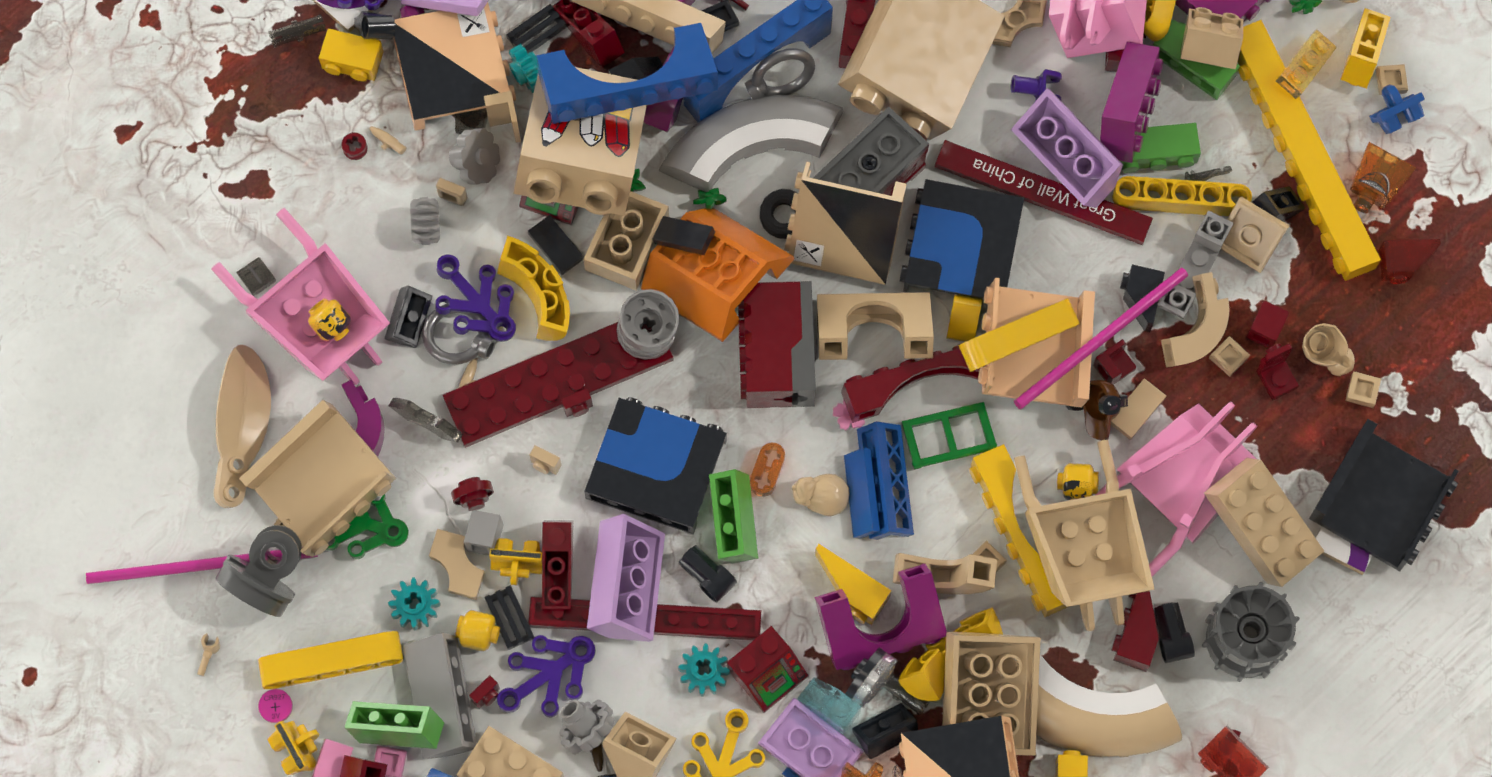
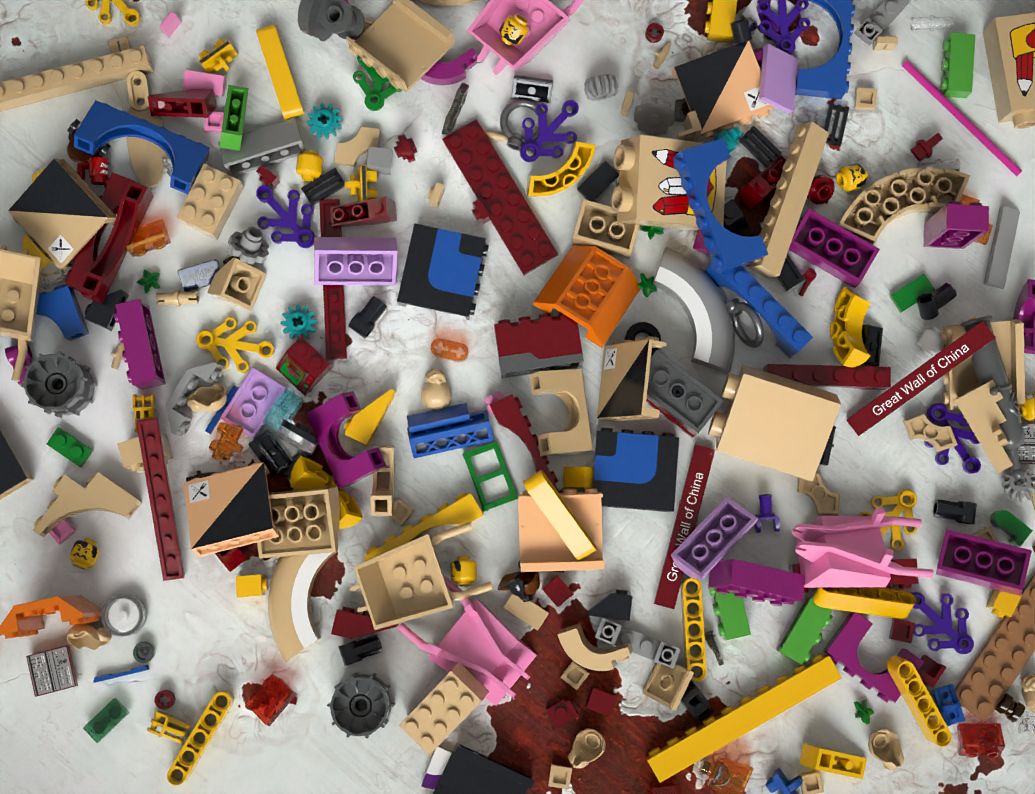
camera: 80 degrees right, 10 degrees up
dark pink piece [258,689,293,723] -> none
light grey wheel [617,289,679,360] -> none
black tile [652,216,715,255] -> none
bright green brick [709,469,759,564] -> none
dark pink piece [1014,268,1188,410] -> none
tan slope [1181,7,1243,69] -> none
clear yellow plate [1276,29,1337,99] -> none

